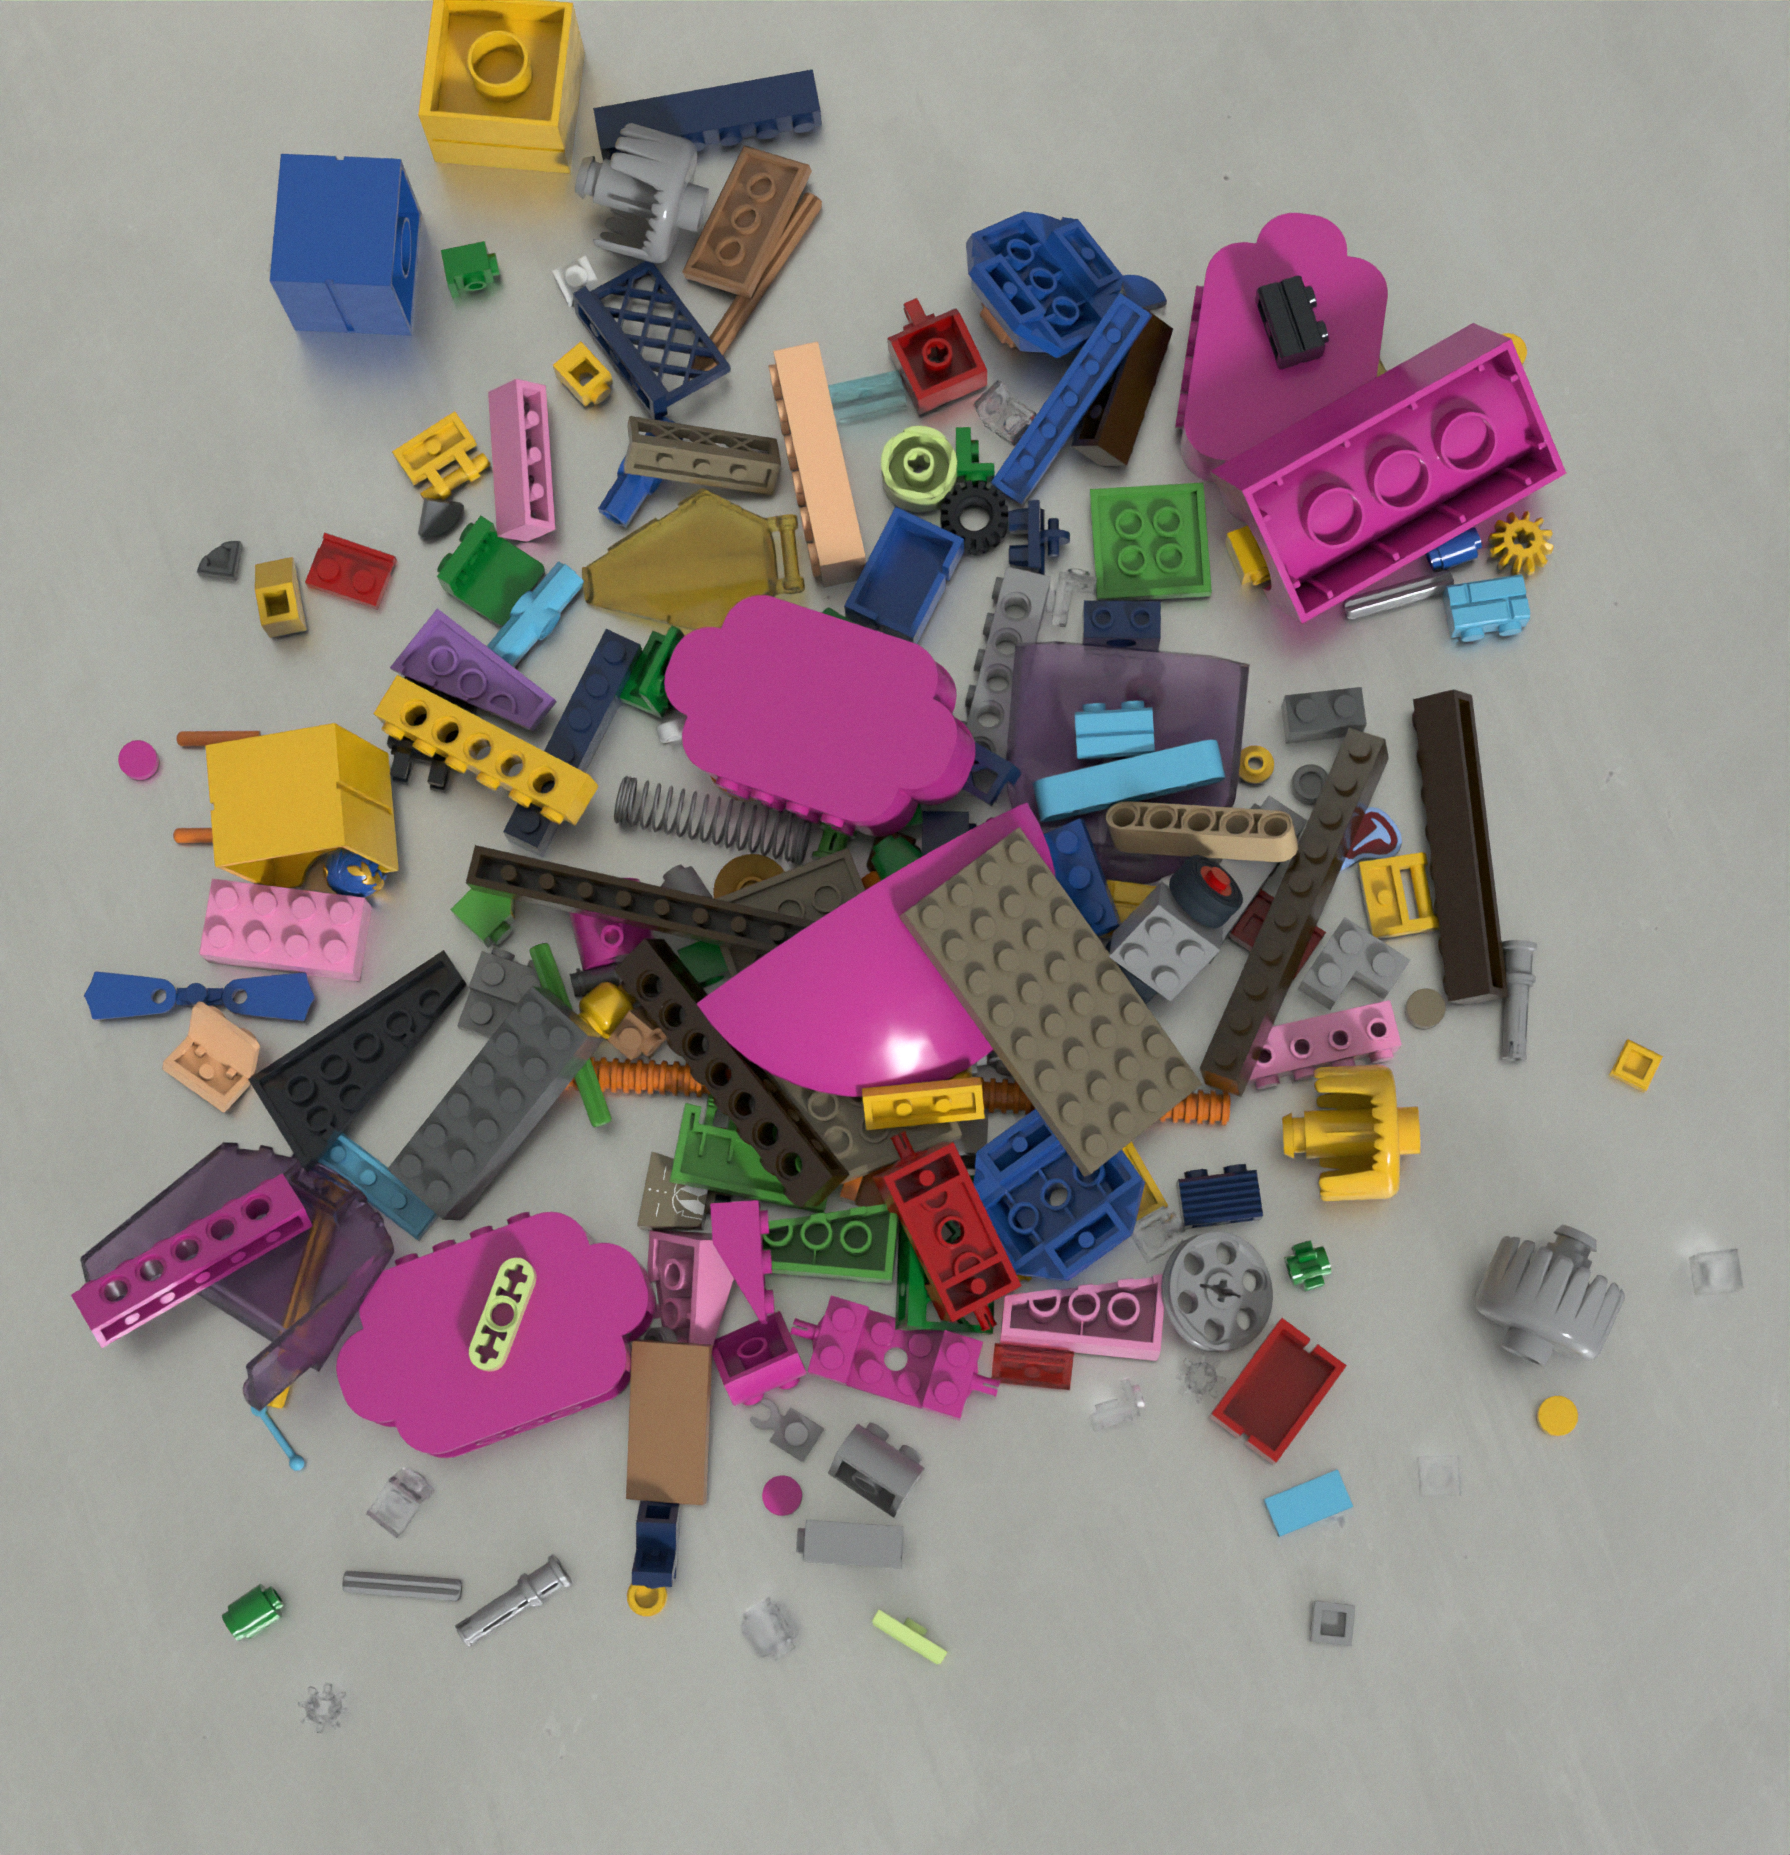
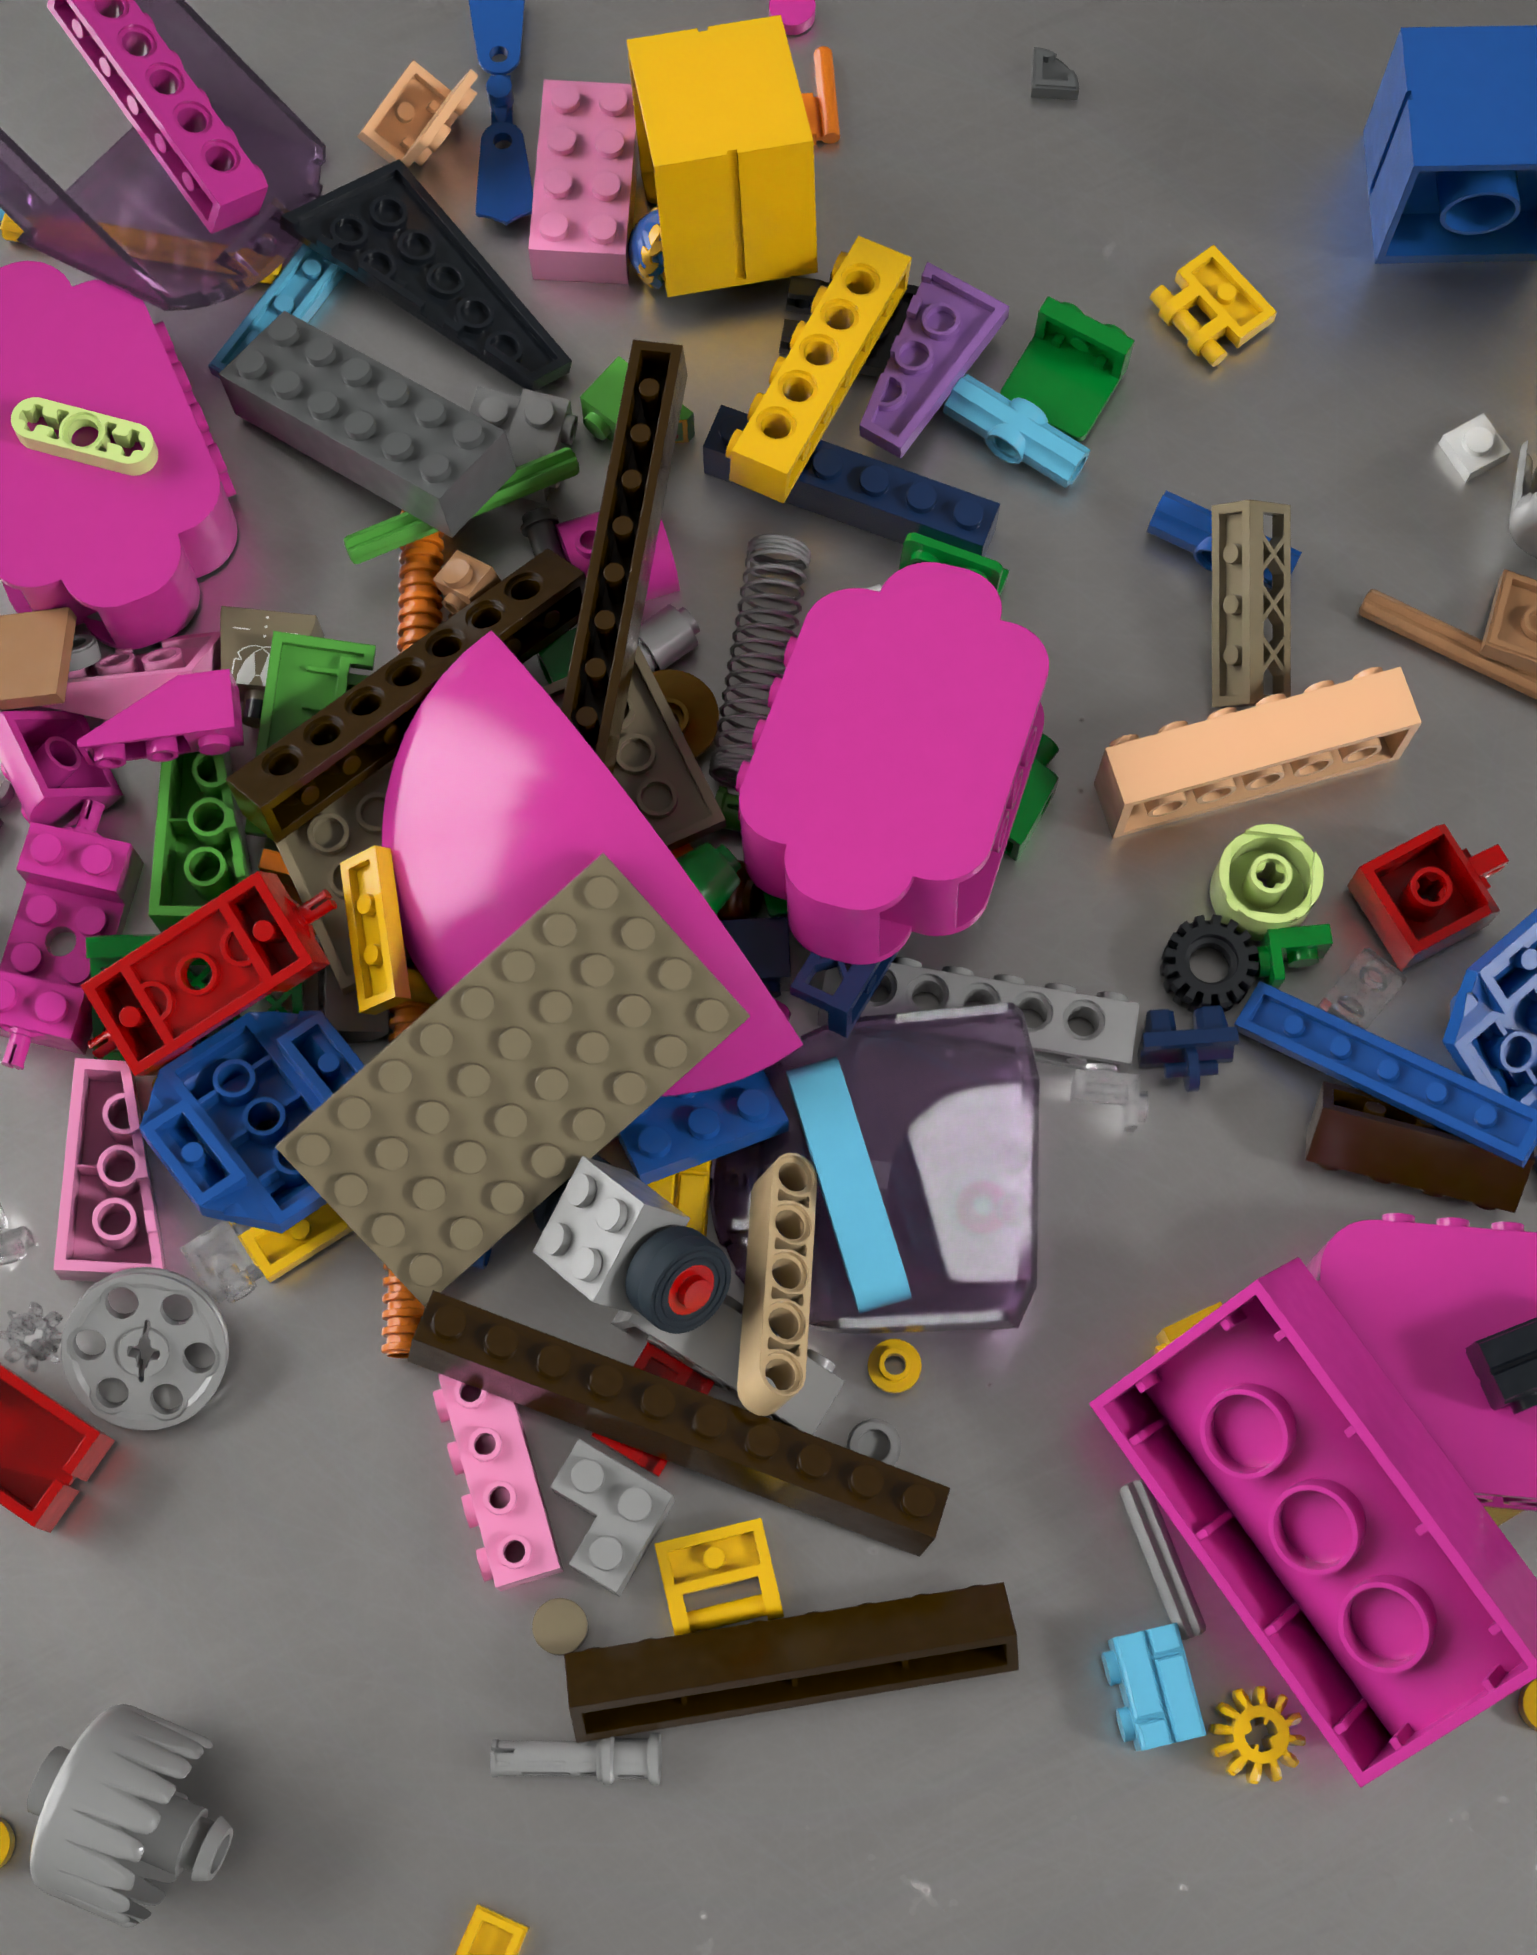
camera: 80 degrees right, 5 degrees down
yellow slope [255,557,307,638] -> none
red plate [305,532,397,610] -> none
dark grey tile [418,497,464,537] -> none
green brick [441,241,500,298] -> none
bright pink brick [488,379,555,542] -> none
yellow brick [553,341,613,407] -> none
dark blue fence [573,261,731,420] -> none
yellow head [578,982,636,1039] -> none
clear yellow windscreen [582,488,805,631] -> none
clear light blue panel [828,370,907,425] -> none
blue piece [844,506,964,644] -> none
clear red plate [991,1343,1074,1390] -> none
medium azure brick [1075,701,1155,760] -> none
dark blue brick [1082,600,1161,651] -> none
bright green plate [1089,482,1212,601] -> none
dark blue brick [1176,1164,1263,1230] -> none
dark grey brick [1281,687,1367,744] -> none
yellow piece [1282,1065,1420,1201] -> none
green gear [1284,1240,1332,1291] -> none
piece [1340,807,1402,871] -> none
blue brick [1425,527,1482,571] -> none

